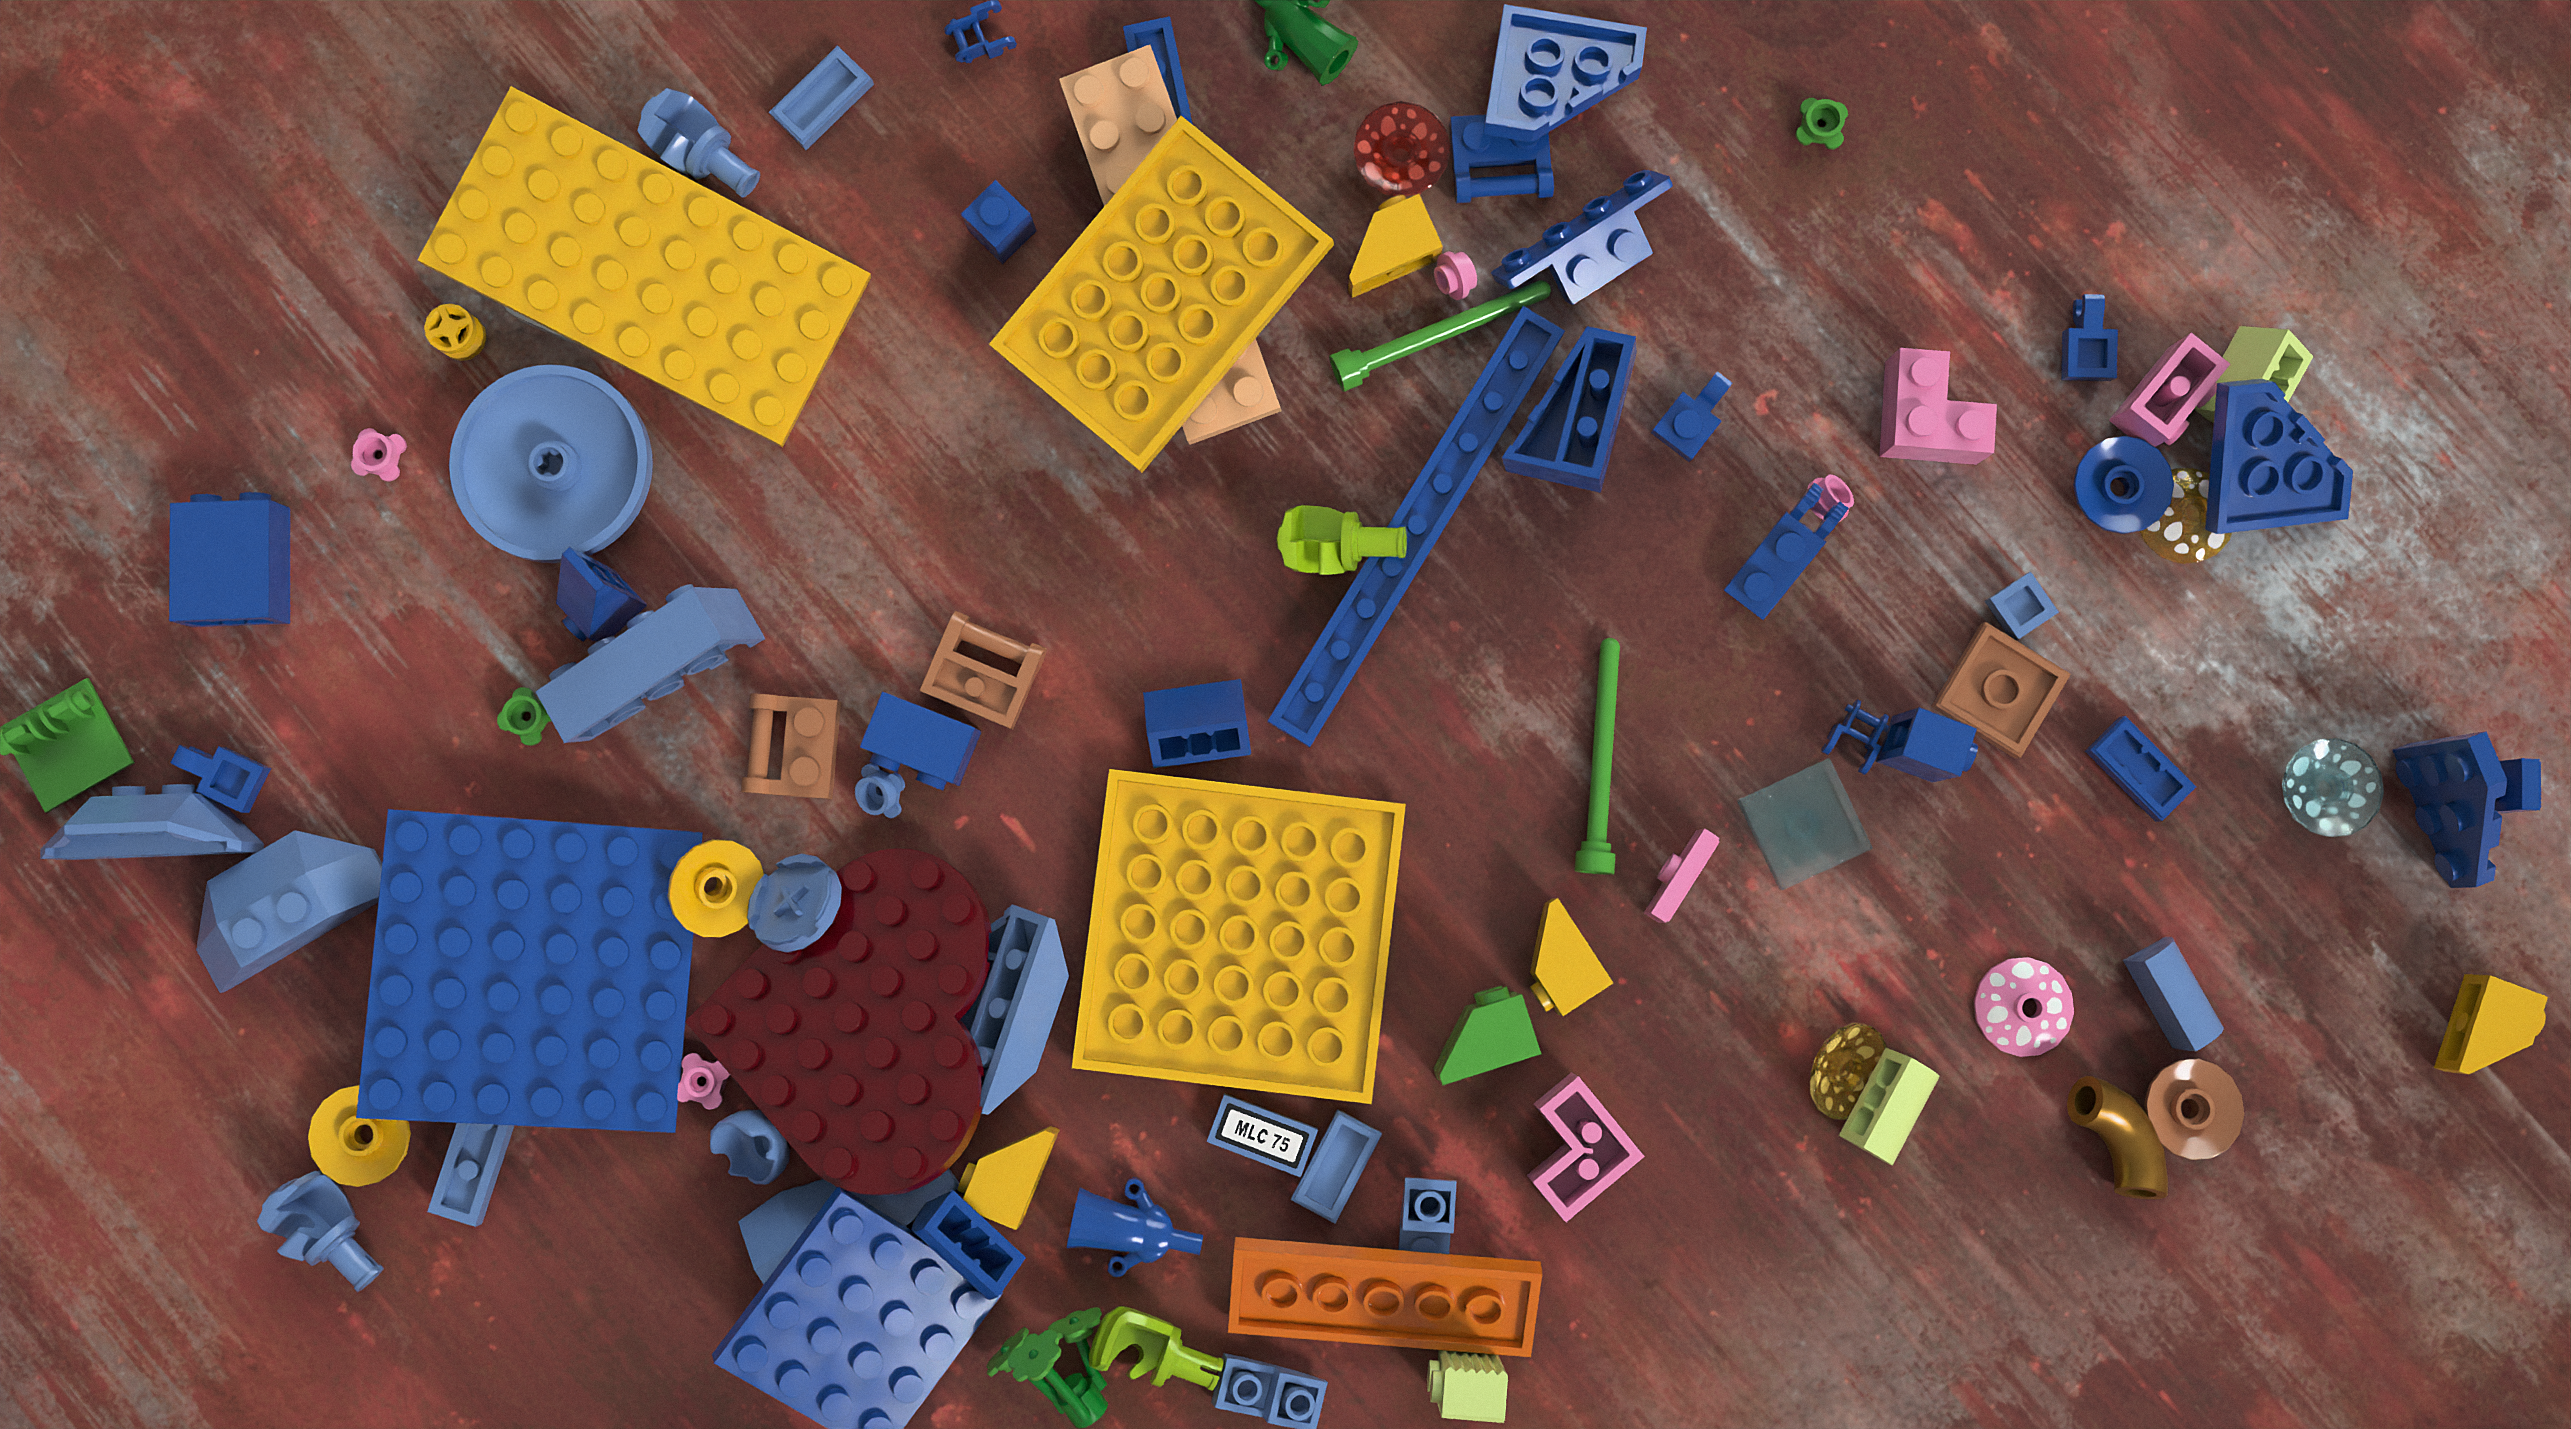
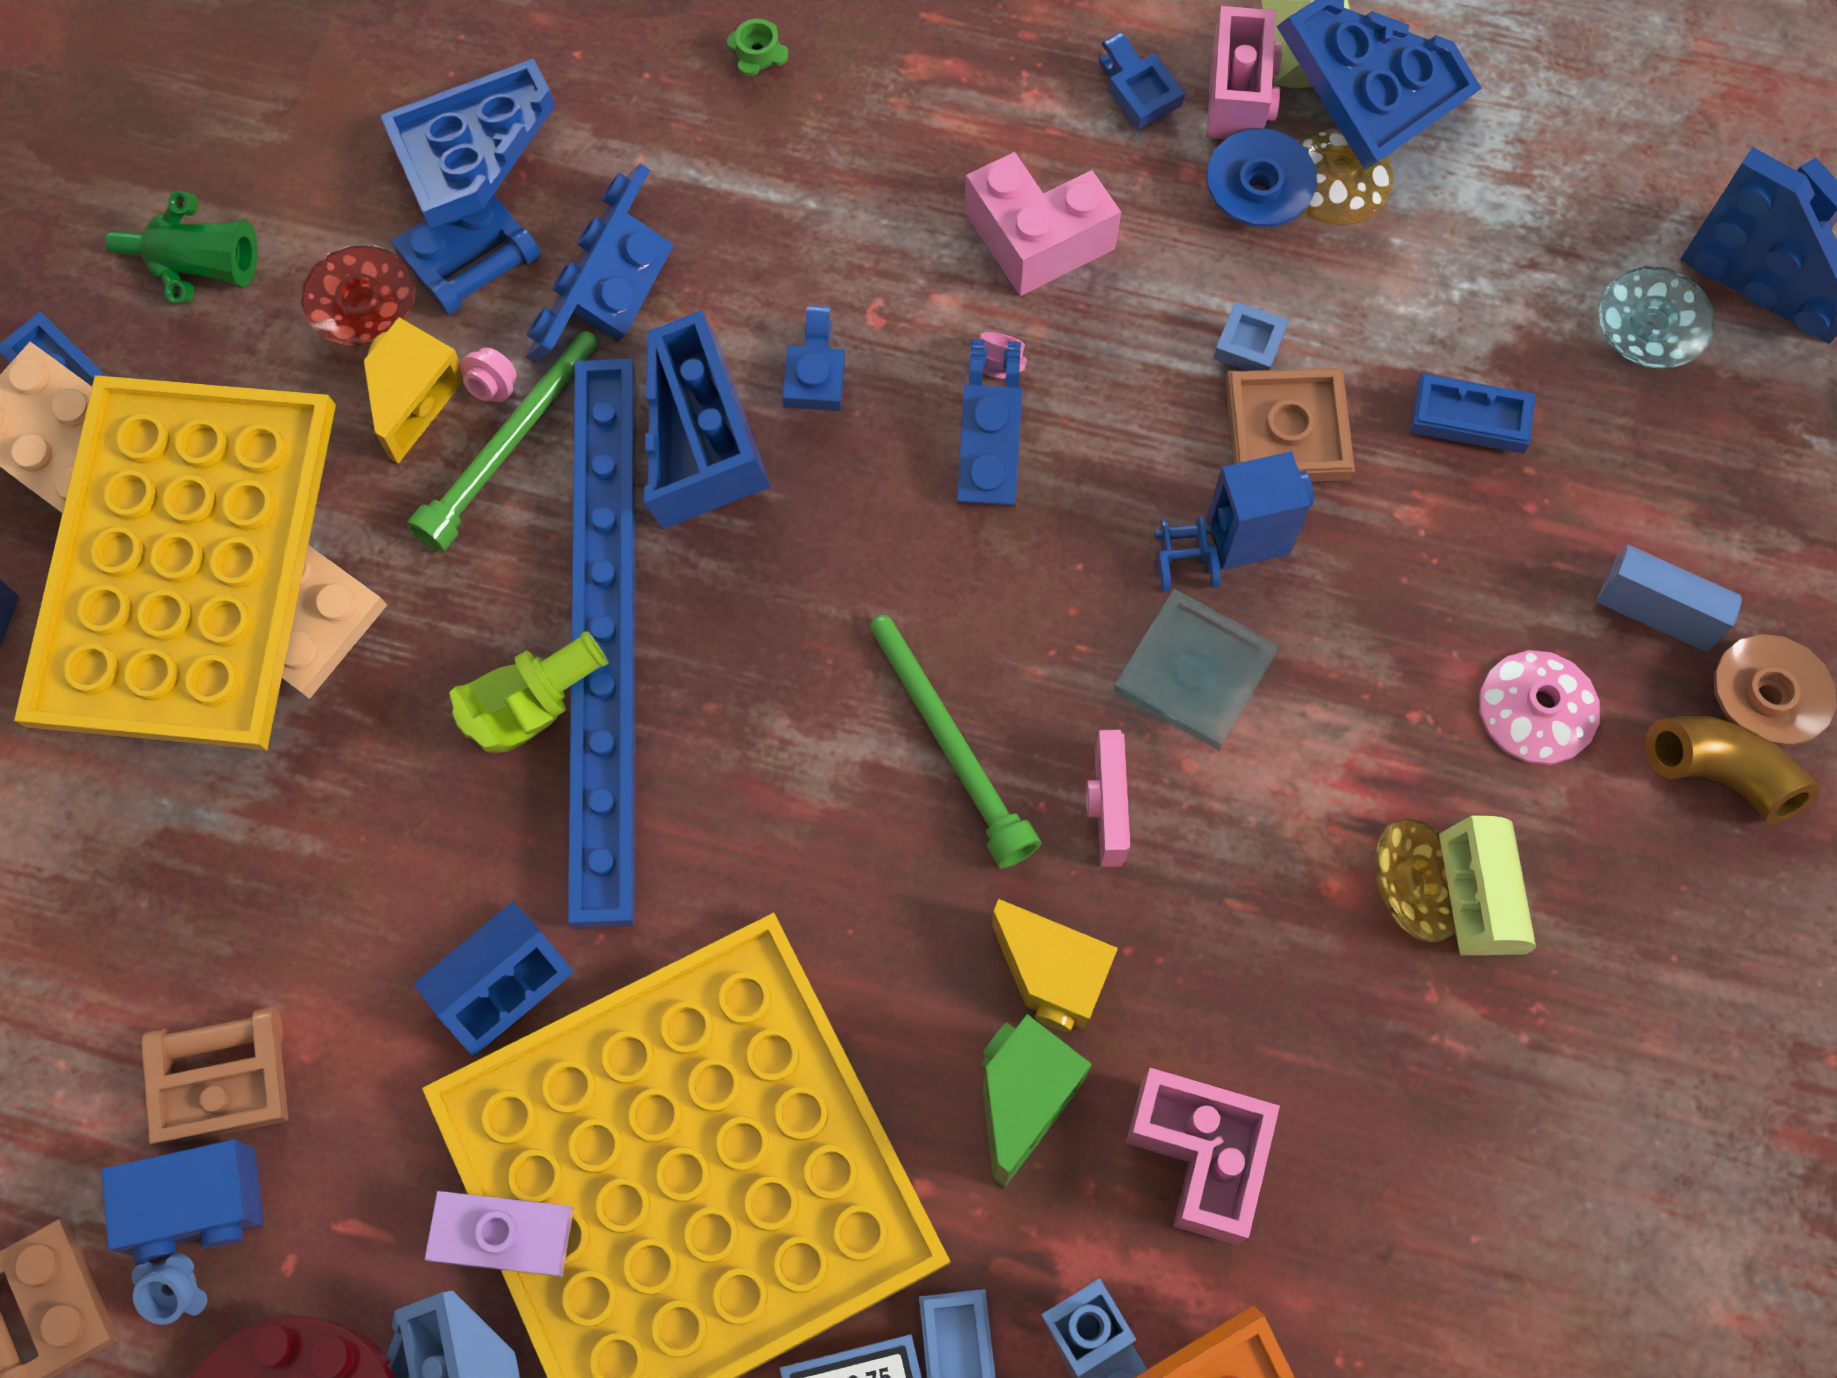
camera: 35 degrees left, 15 degrees down
none -> lavender plate [425,1191,574,1277]

